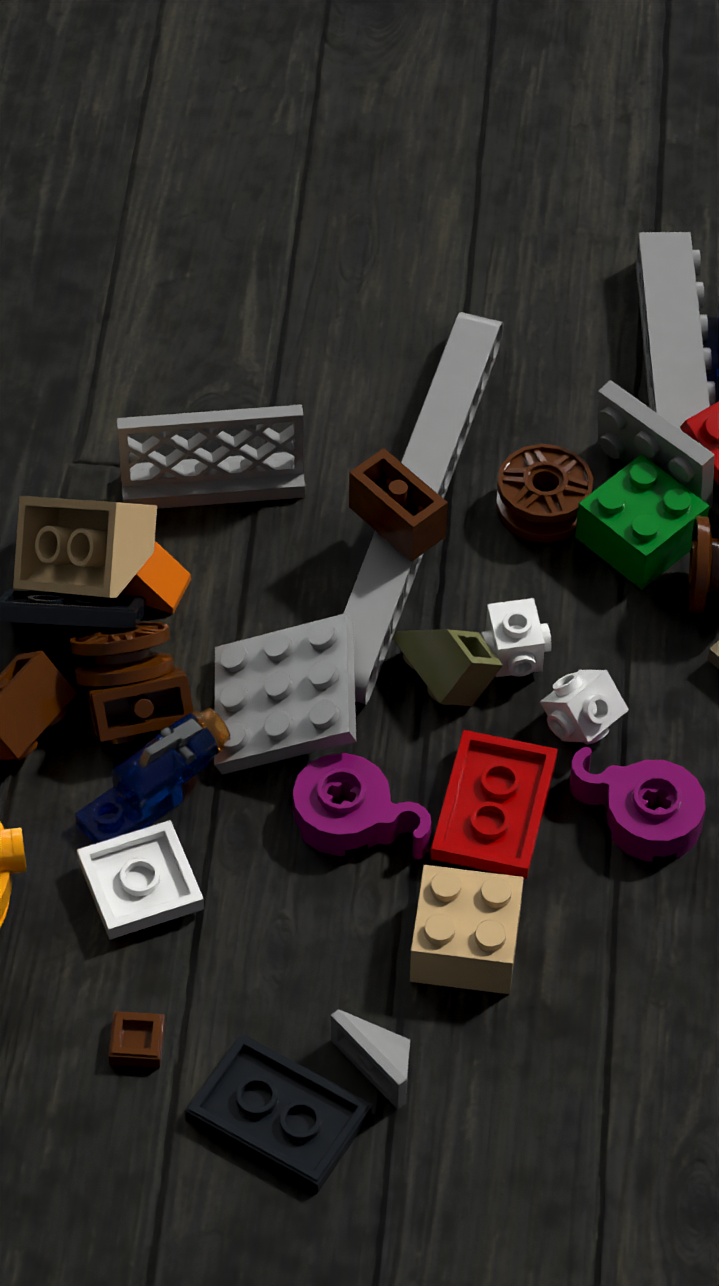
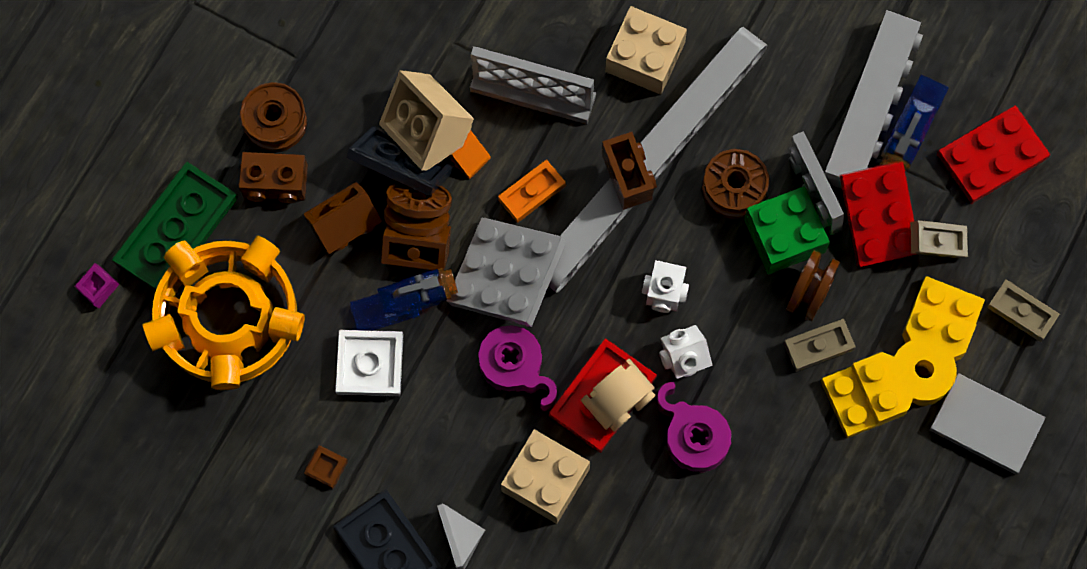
camera: 25 degrees right, 20 degrees up
olive slope [392,629,503,706] -> none
none -> orange plate [498,159,566,223]
none -> tan brick [580,358,656,432]
none -> tan brick [605,6,687,95]

